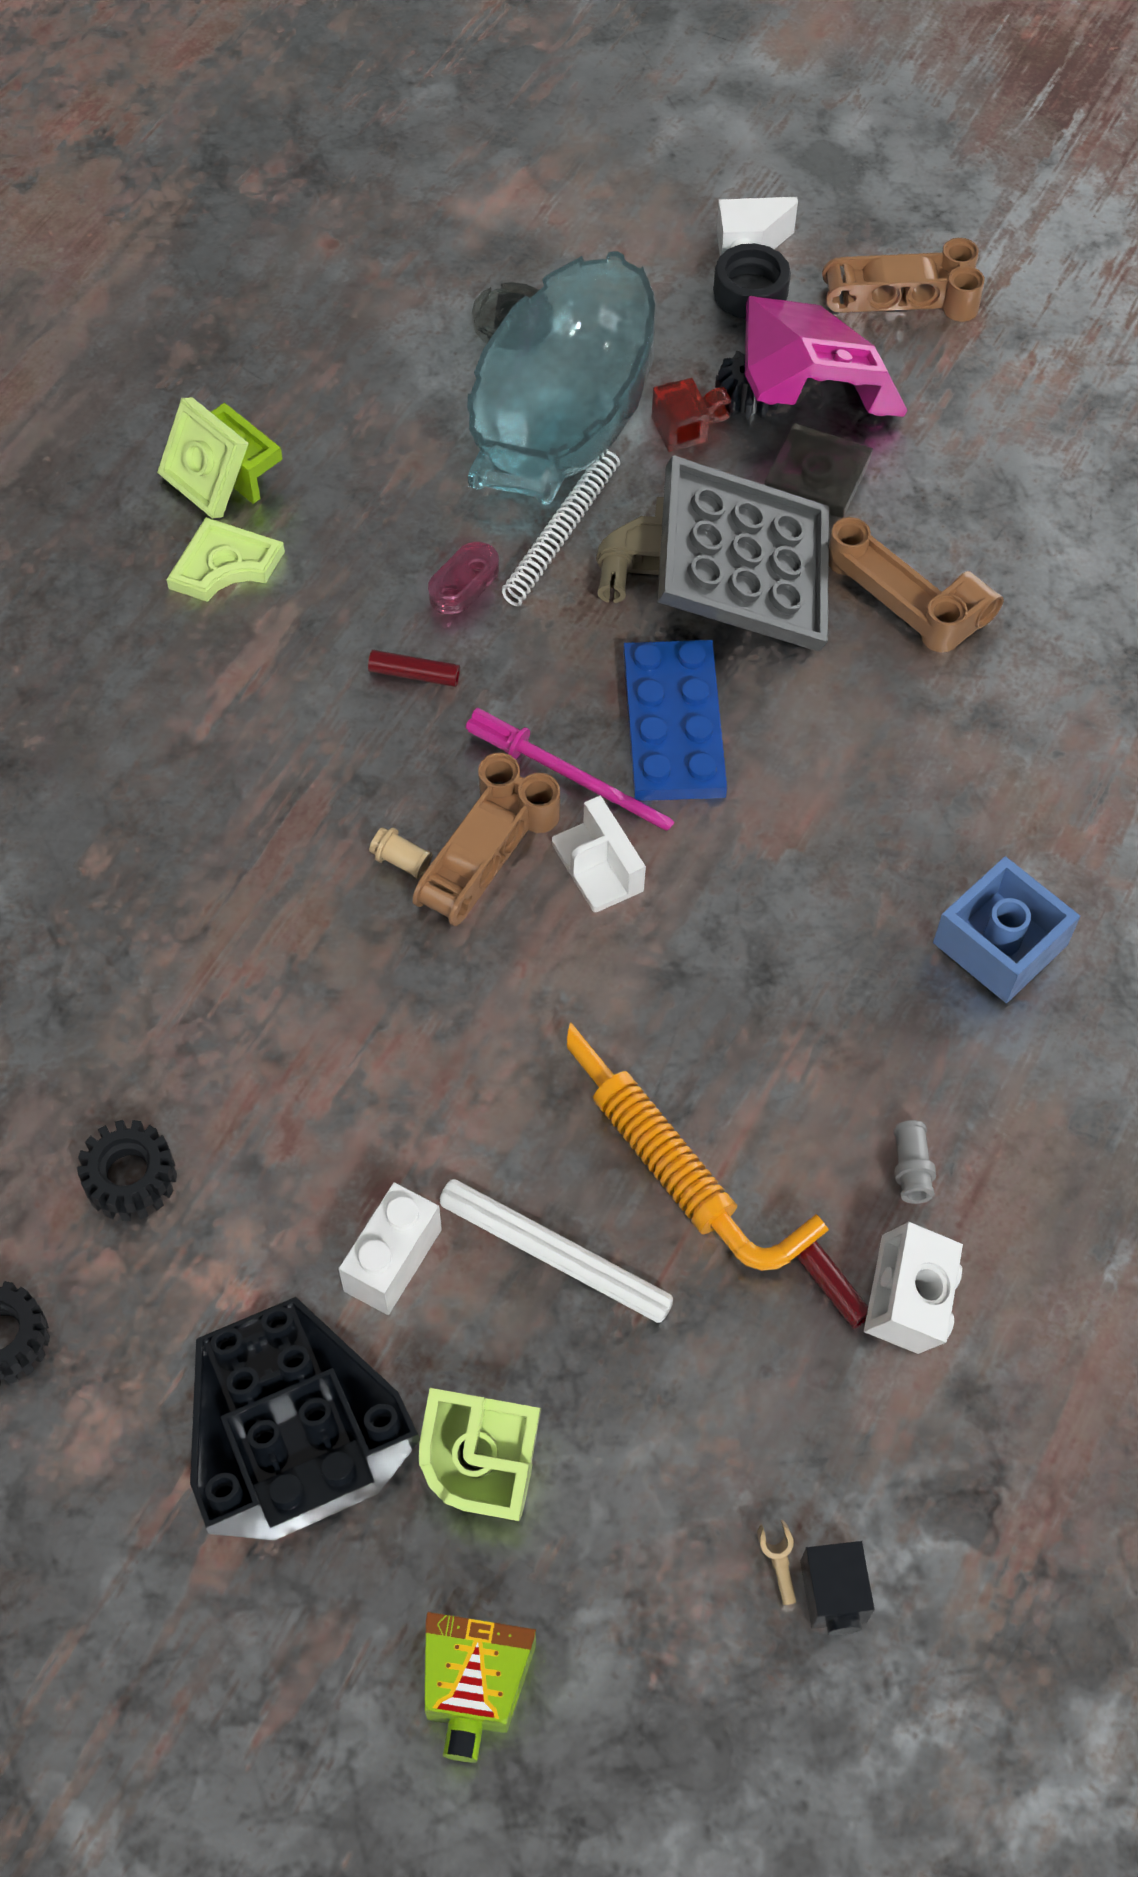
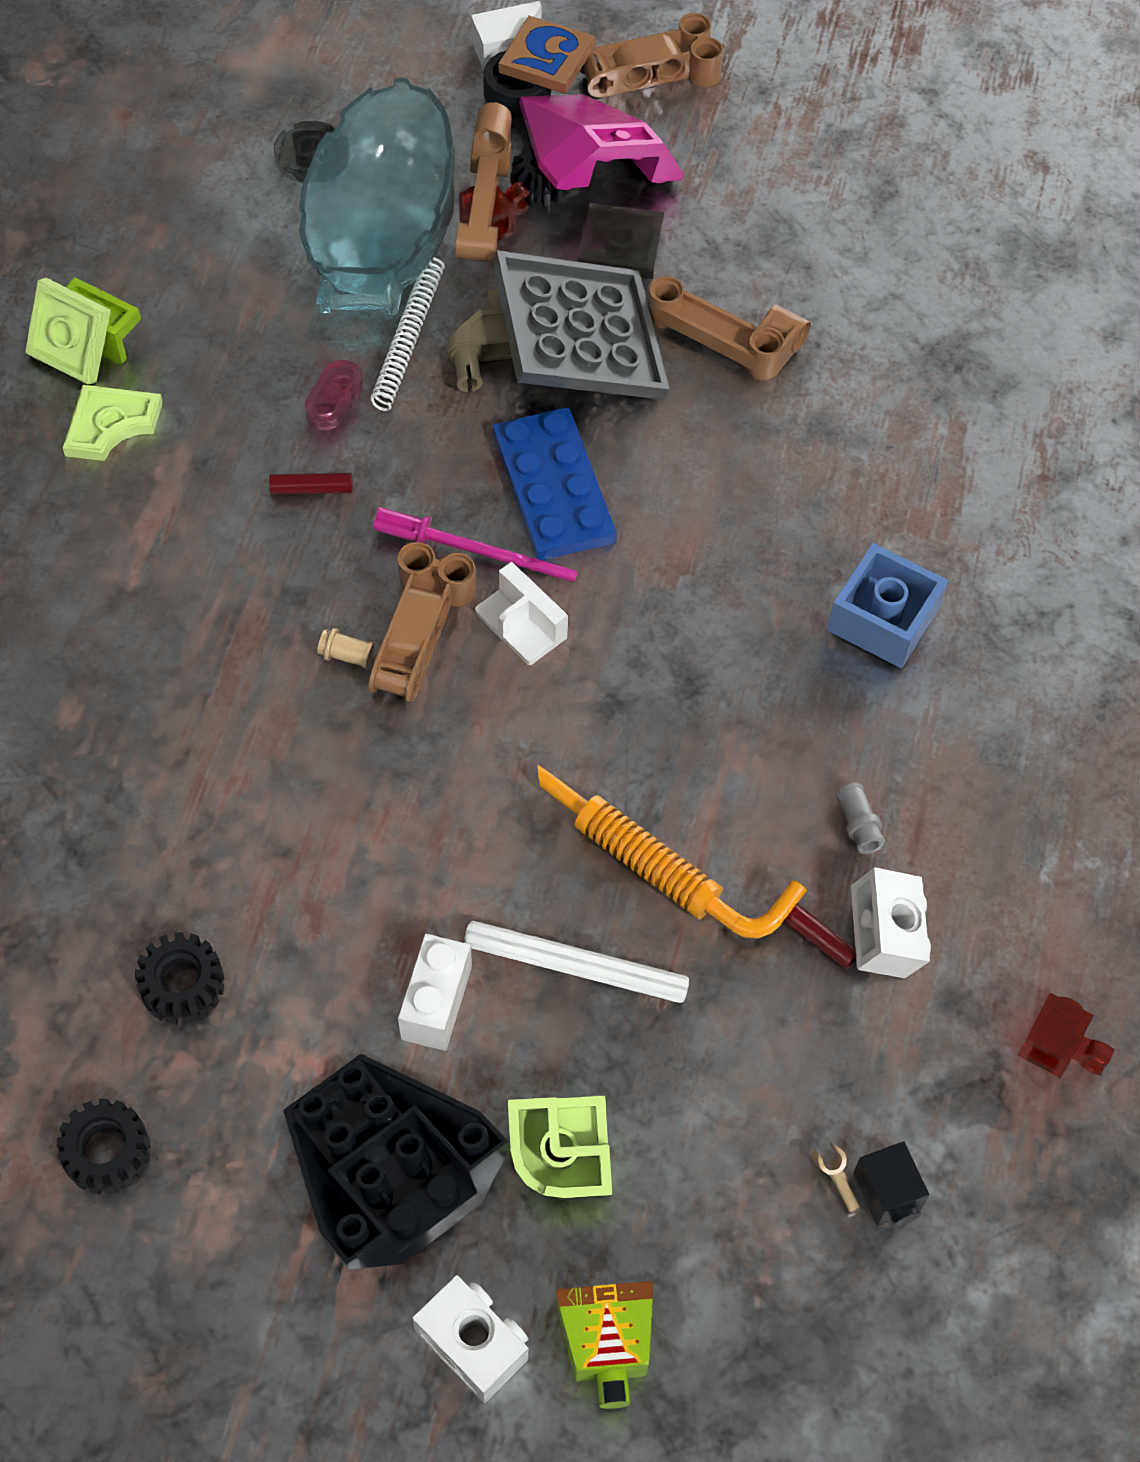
camera: 15 degrees left, 0 degrees up
none -> white brick [412,1275,528,1404]
none -> medium nougat piece [455,103,512,262]
none -> medium nougat tile [499,15,595,94]
none -> clear red brick [1017,992,1115,1078]

